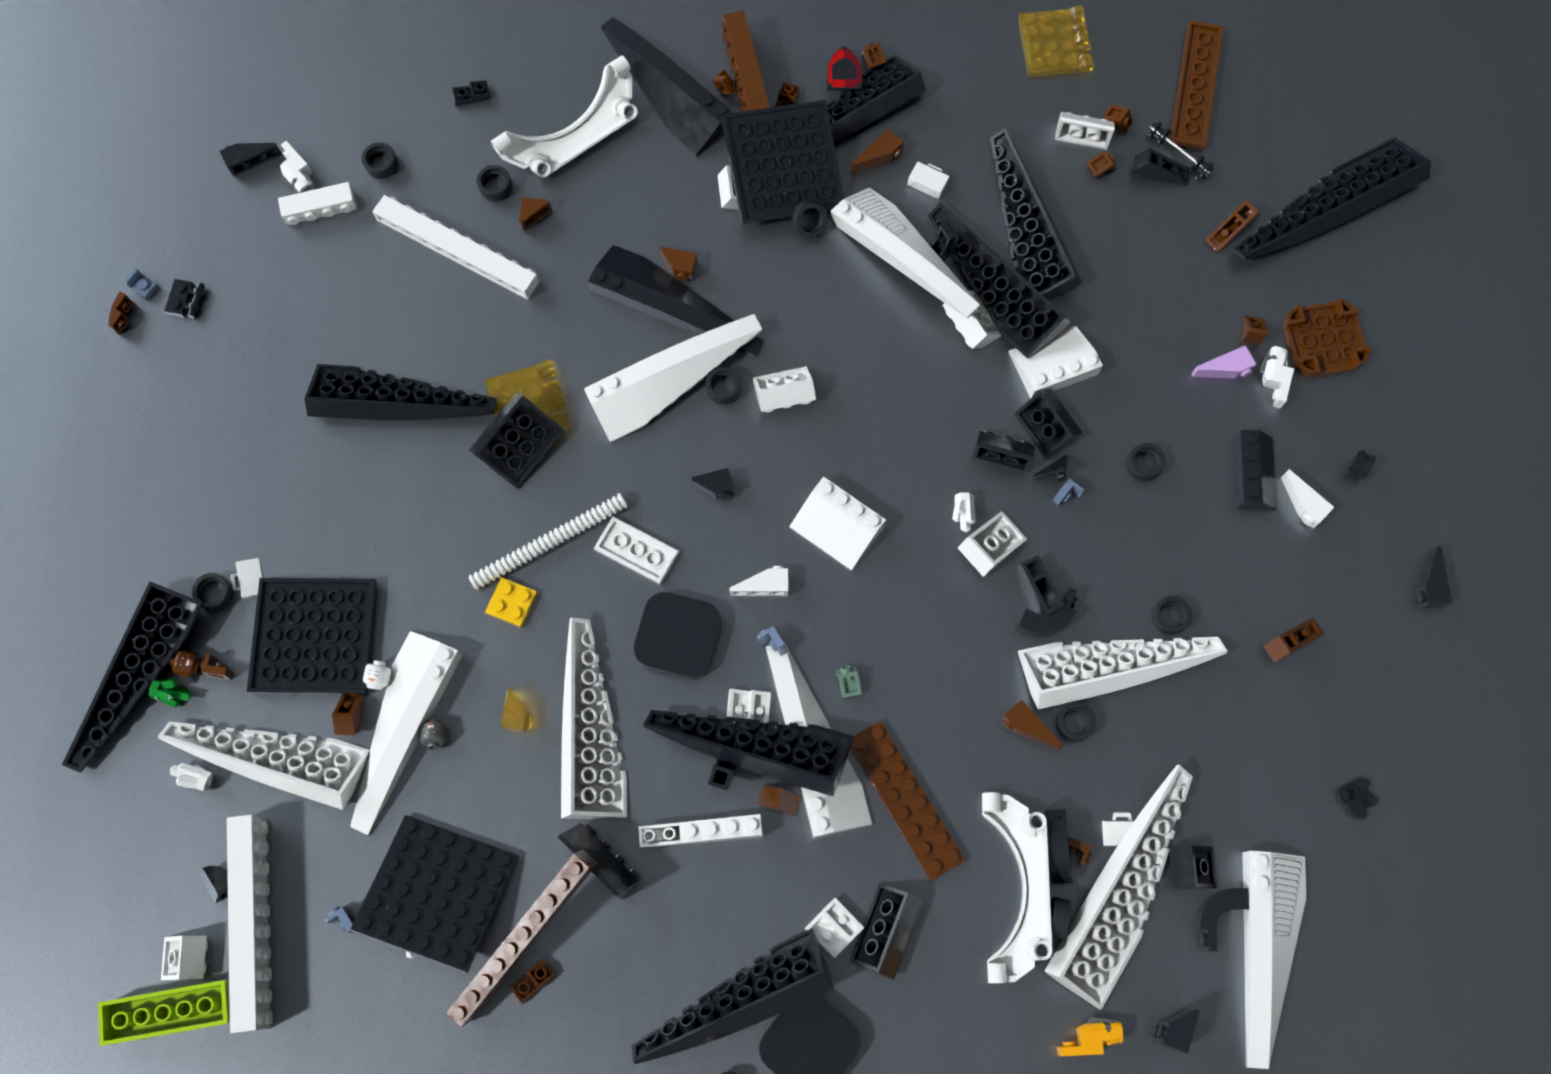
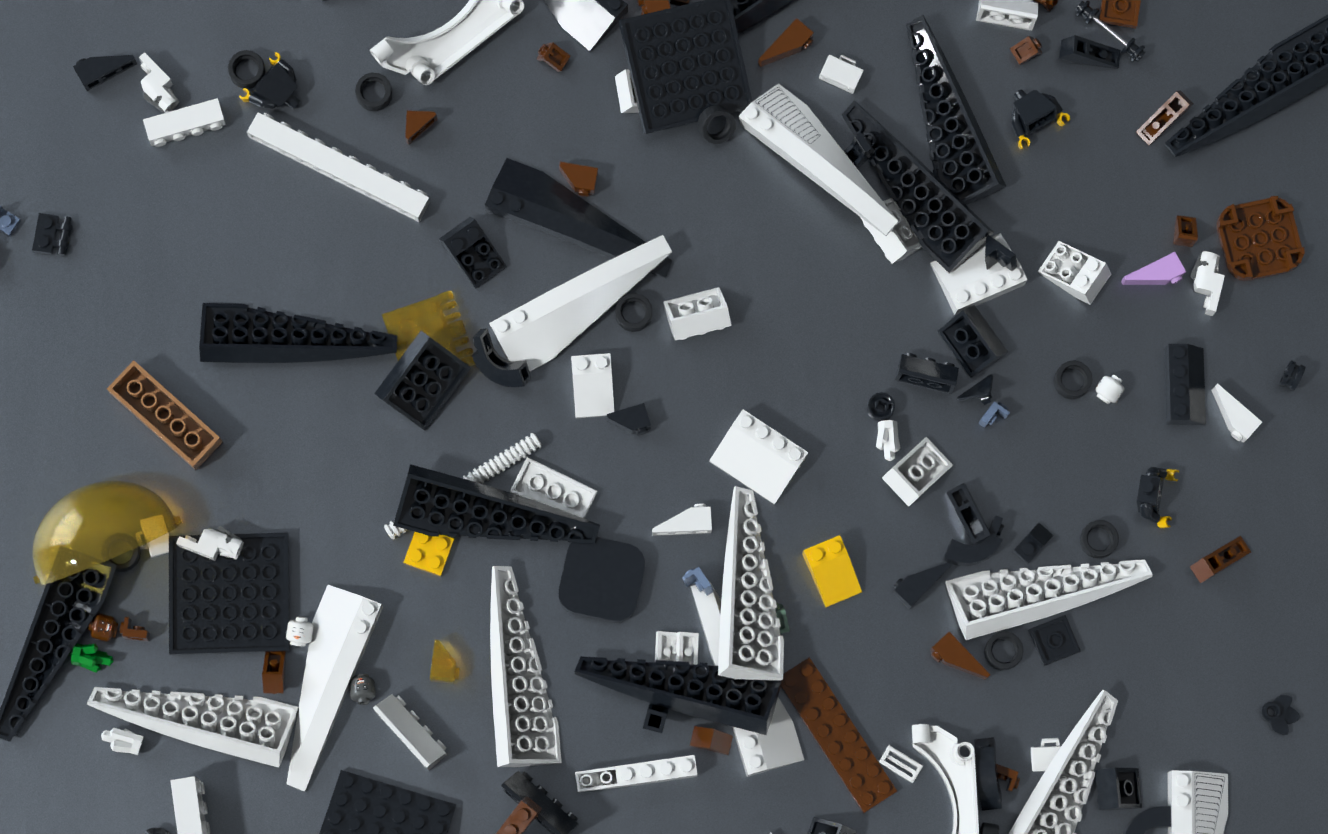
camera: 10 degrees left, 5 degrees up
none -> clear yellow windscreen [32,480,182,585]
none -> medium nougat brick [107,360,223,471]
none -> white plate [176,527,244,561]
none -> black torso [239,52,300,109]
none -> white slope [373,694,447,771]
none -> black wedge [393,464,600,544]
none -> black slope [439,217,507,289]
none -> black arch [472,328,531,387]
none -> reddish brown bracket [537,42,570,72]
none -> white slope [571,353,614,418]
none -> white wedge [718,486,784,680]
none -> yellow slope [802,535,862,607]
none -> black wheel [867,392,895,422]
none -> white tile [879,745,923,783]
none -> black slope [892,562,952,609]
none -> black slope [985,235,1017,271]
none -> black torso [1011,89,1070,149]
none -> black slope [1013,523,1054,564]
none -> black tile [1028,615,1081,666]
none -> white slope [1038,241,1111,305]
none -> white head [1095,375,1125,404]
none -> black torso [1137,467,1179,528]

